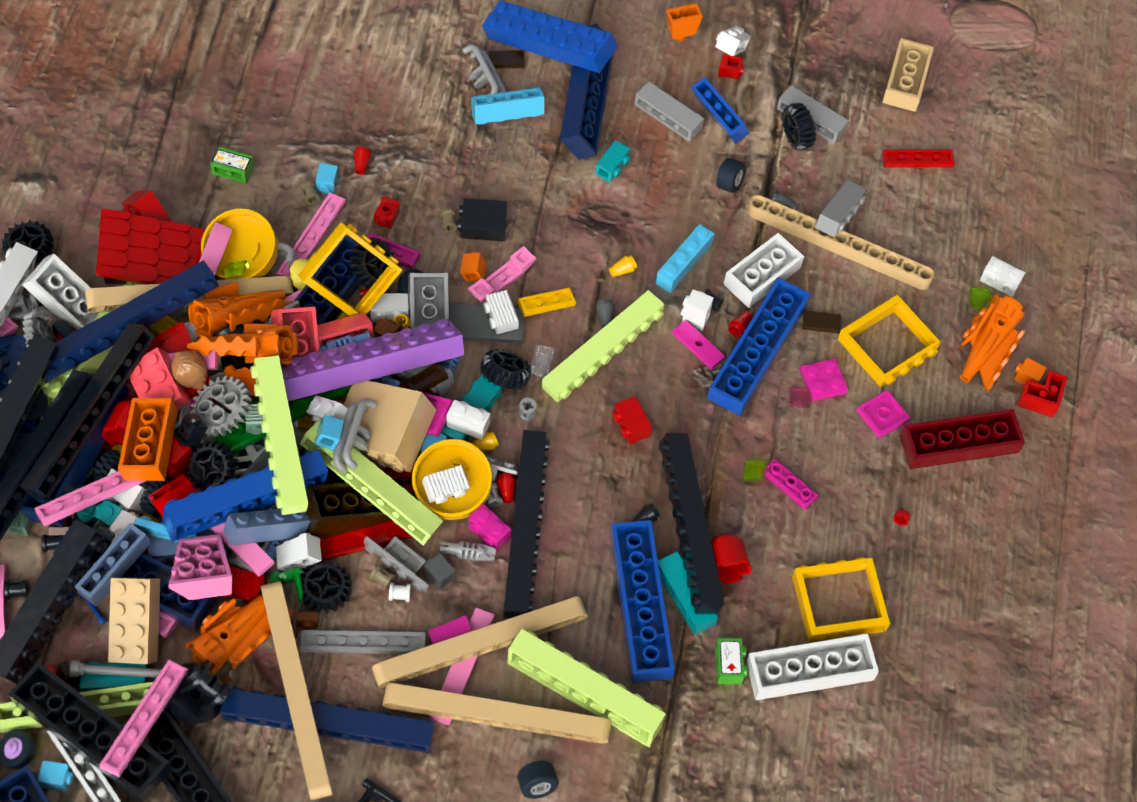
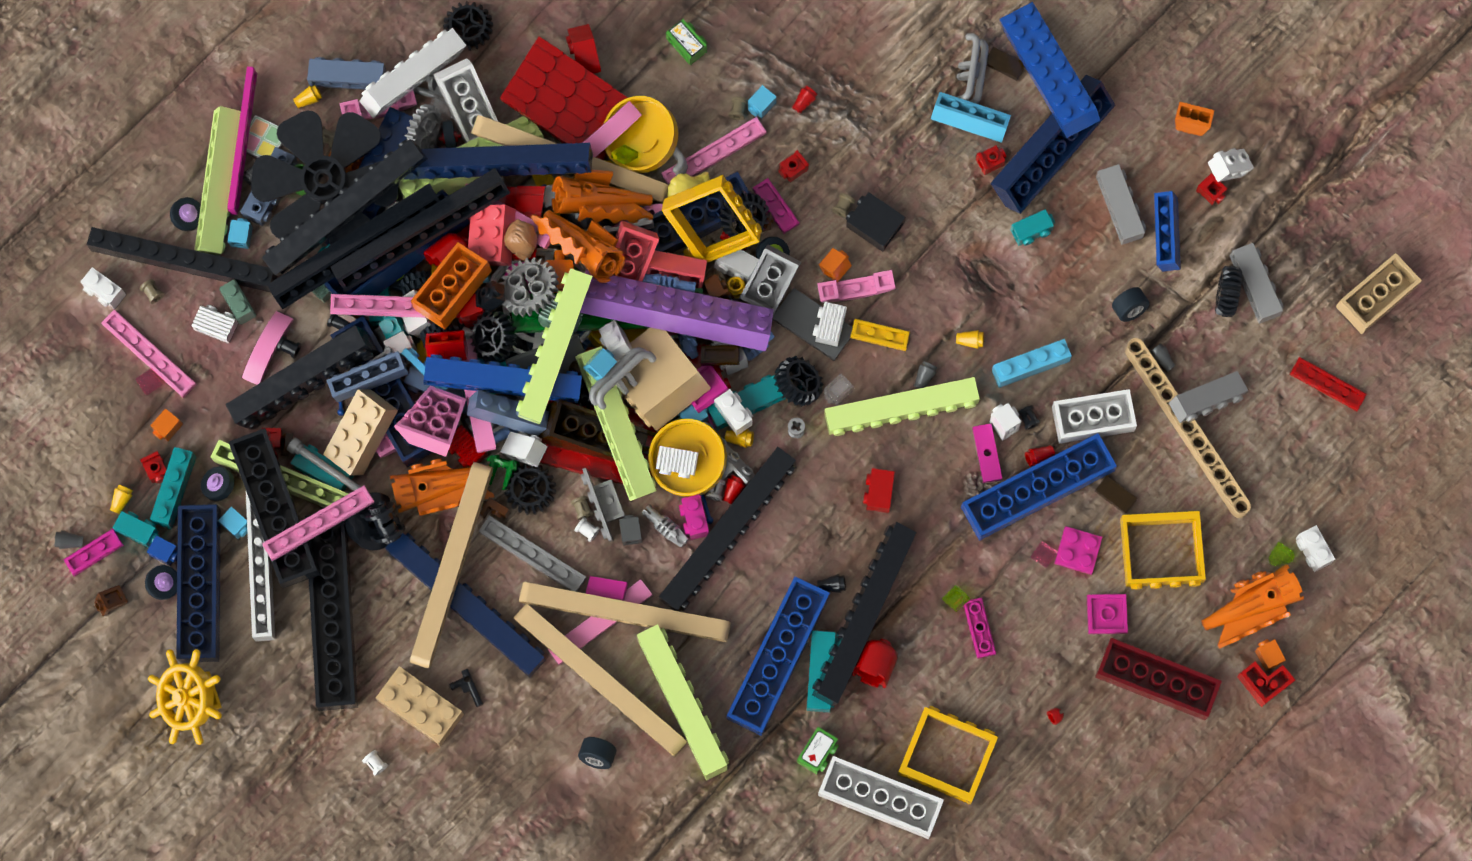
camera: 40 degrees right, 15 degrees up
none -> red brick [976,145,1007,175]

